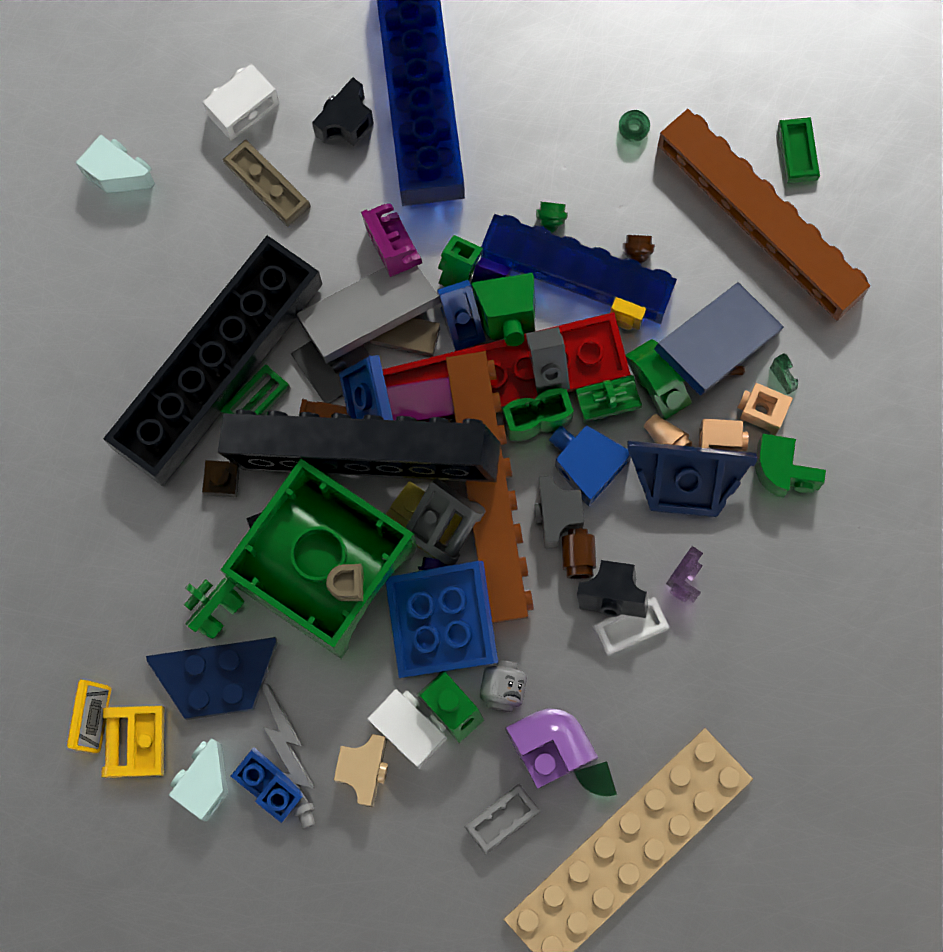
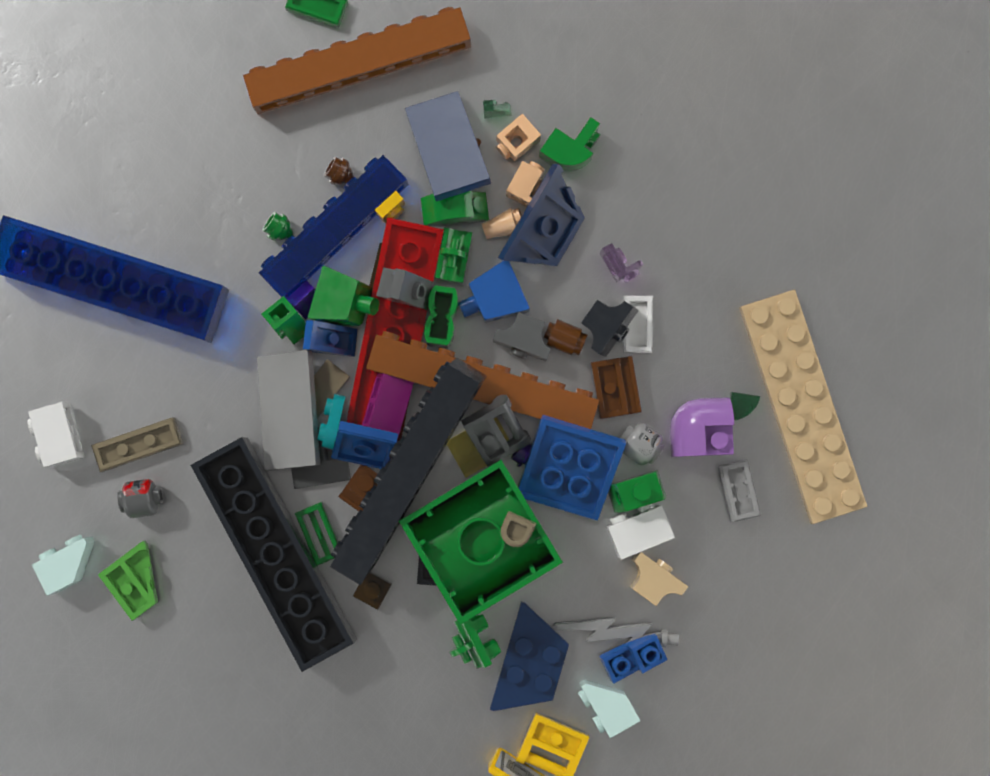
camera: 70 degrees left, 10 degrees up
black brick [312,77,374,146] -> none
magenta hinge [361,203,422,277] -> none
clear green plate [618,110,650,141] -> none
none -> bright green wing [98,540,158,621]
none -> dark grey head [117,479,163,518]
none -> teal plate [317,394,346,450]
none -> reddish brown plate [590,356,642,419]

